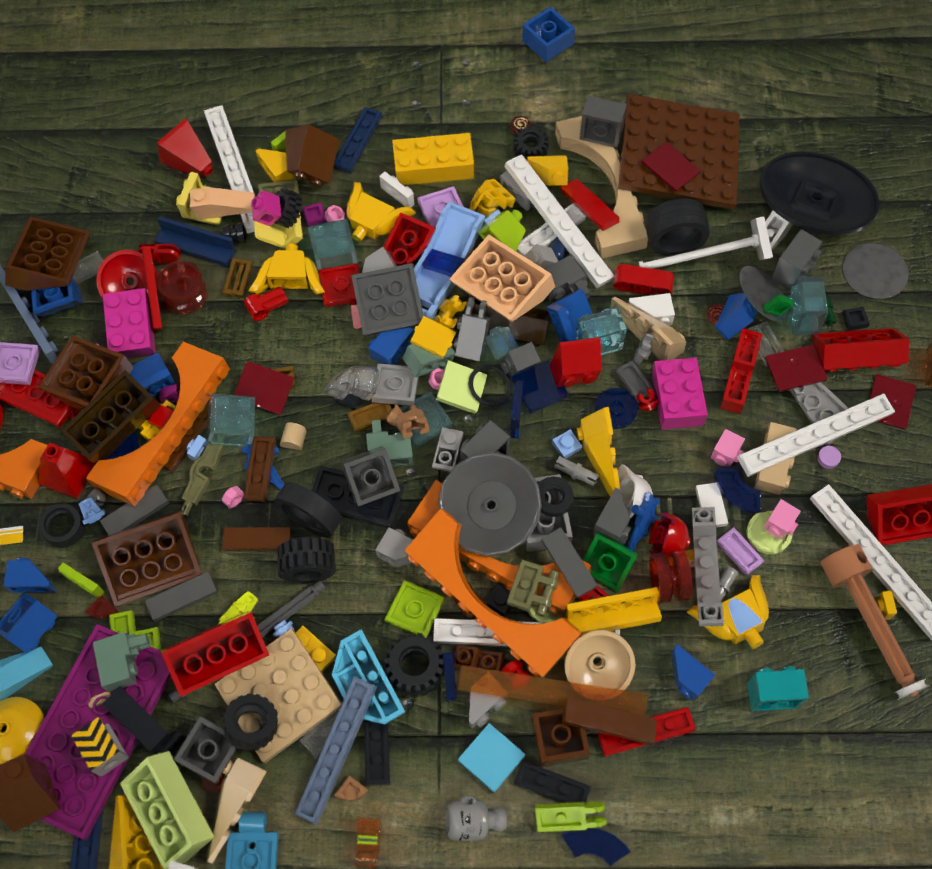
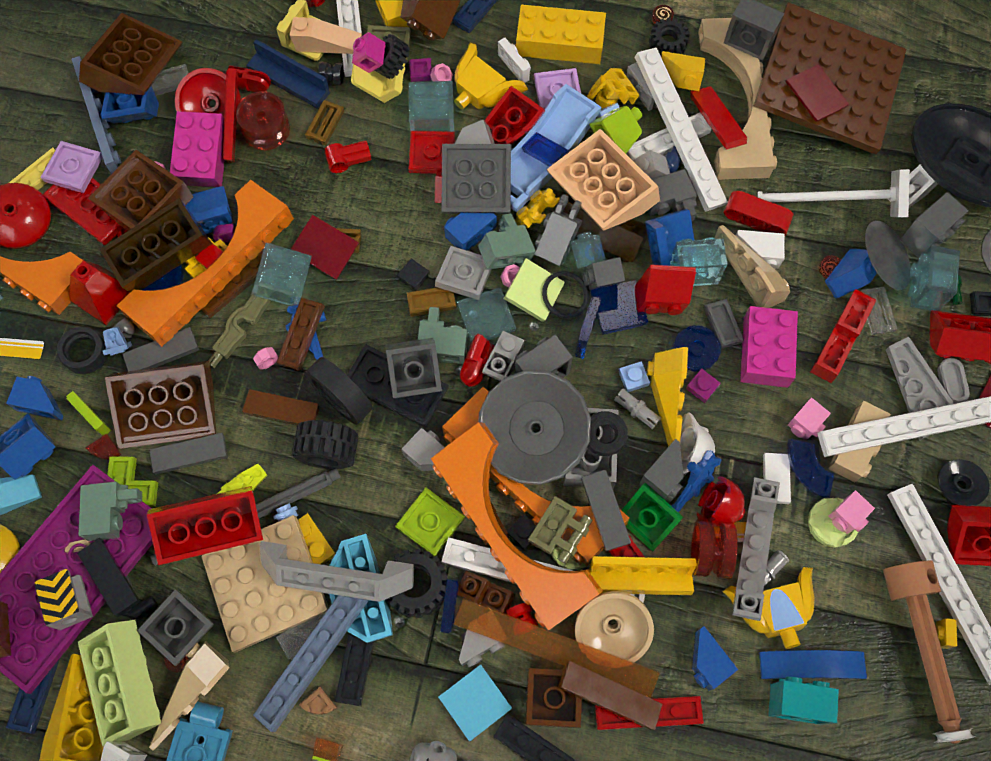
camera: 10 degrees right, 5 degrees up
light blue plate [186,435,207,461] -> none
black tyre [223,694,278,751] -> none
yellow torso [249,243,325,295] -> none
tan brick [280,423,307,450] -> none
clear brick [323,365,379,401] -> none
medium nougat animal [386,404,429,439] -> none
yellow piece [410,316,456,358] -> none
light grey plate [633,333,655,365] -> none
red plate [636,388,659,412] -> none
black tyre [646,198,710,256] -> none
lavender tile [717,527,764,576] -> none
green tile [763,294,794,317] -> none
dark red piece [765,345,828,392] -> none
lavender tile [817,446,841,469] -> none
none -> light grey slope [260,541,414,602]
none -> red arm [460,334,495,387]
none -> magenta plate [686,369,721,403]
none -> blue slope [759,650,867,679]
none -> light grey tile [937,358,970,404]
none -> black dish [938,459,990,506]

